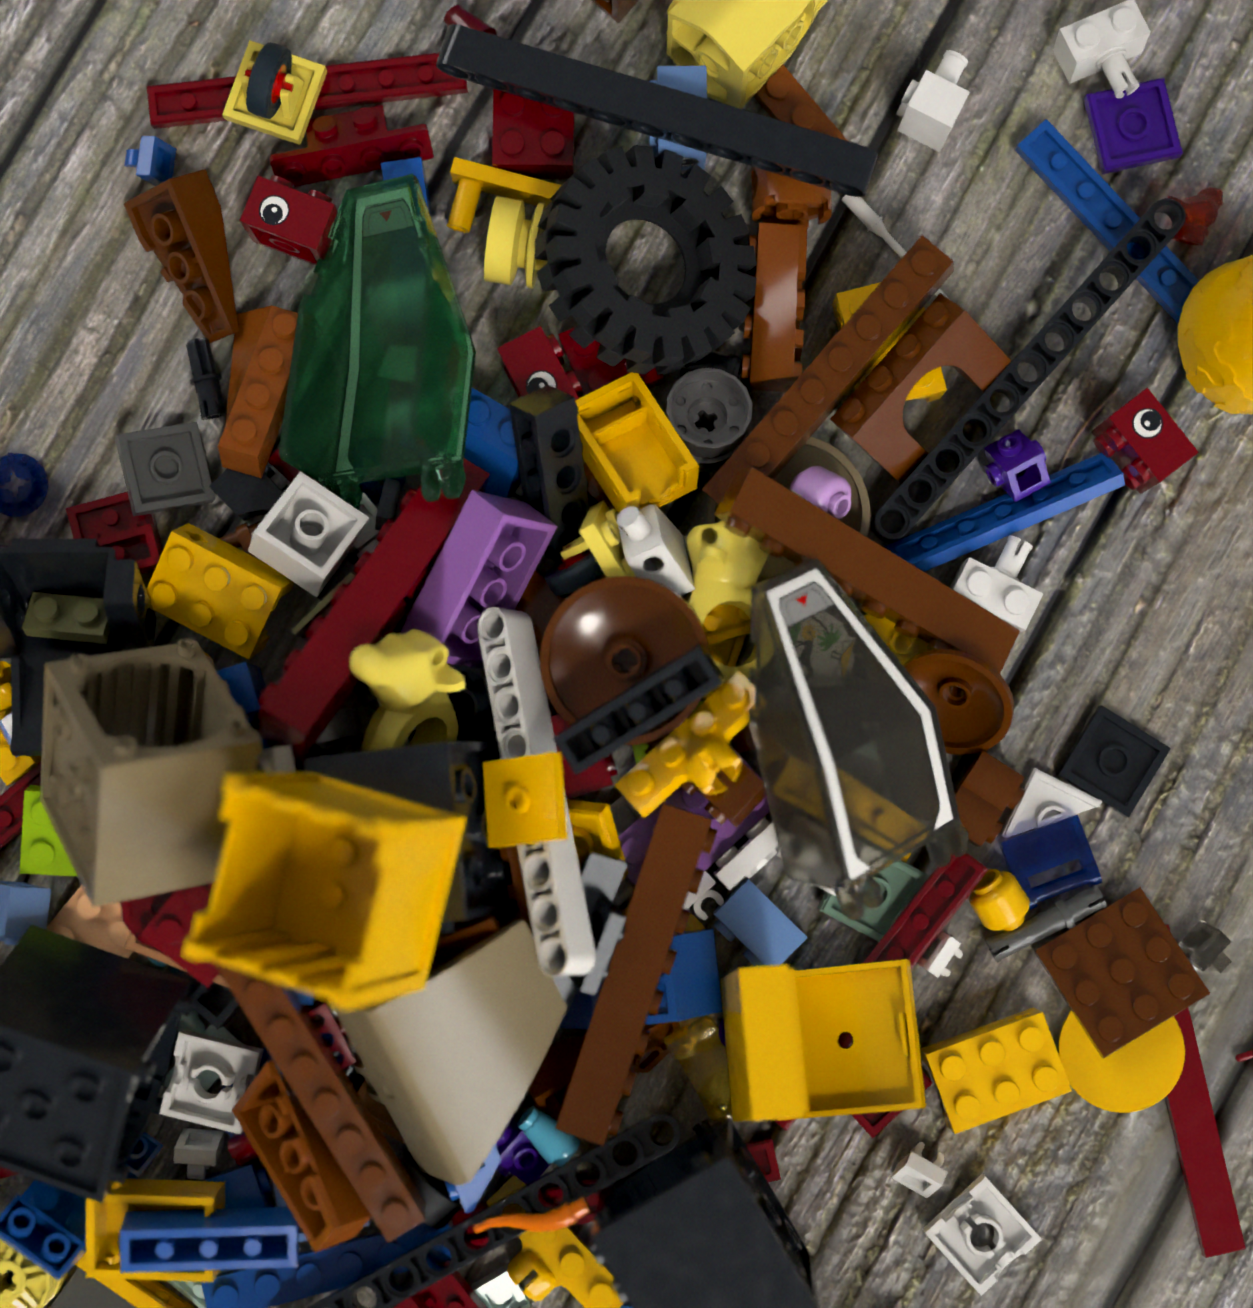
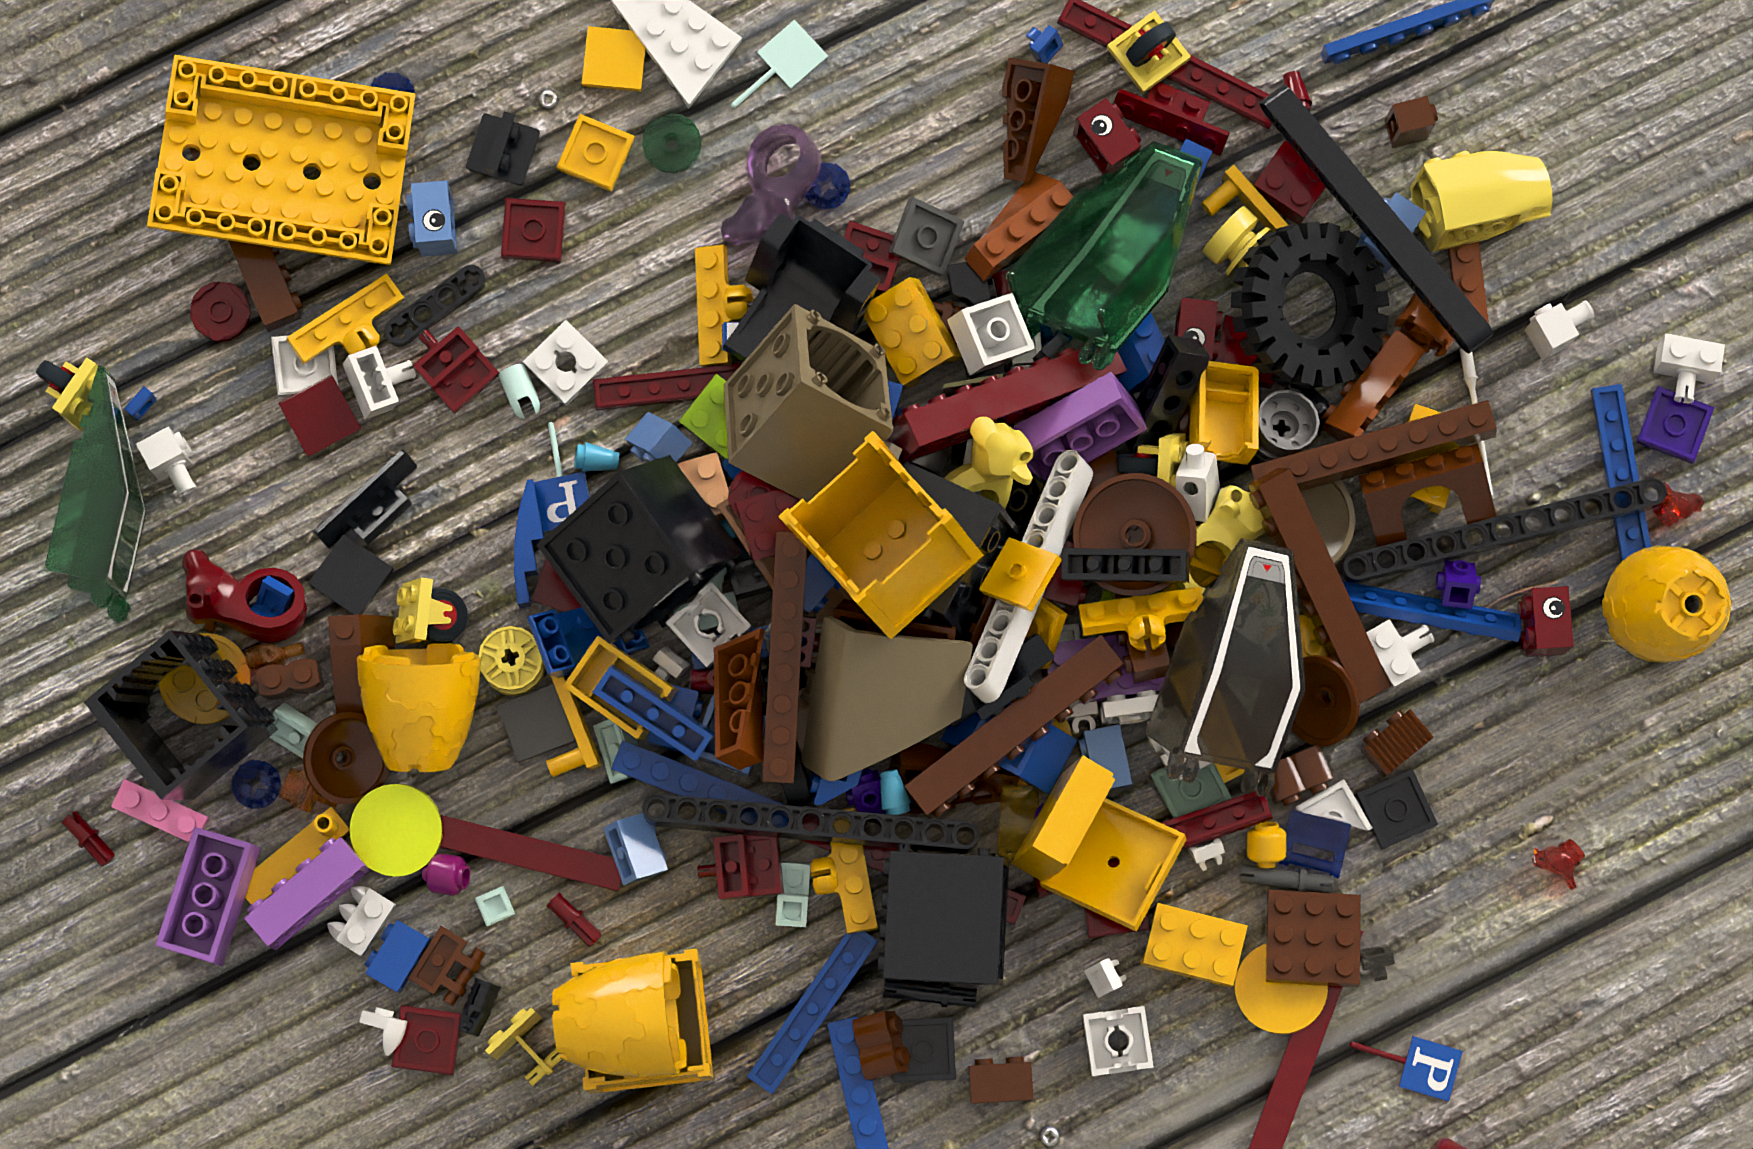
camera: 30 degrees right, 5 degrees down
olive plate [22,592,110,644] -> none
black axle [186,338,227,420] -> none
orange animal [473,1197,591,1233] -> none
lavender head [790,466,852,520] -> none
none -> reddish brown brick [1360,709,1434,778]

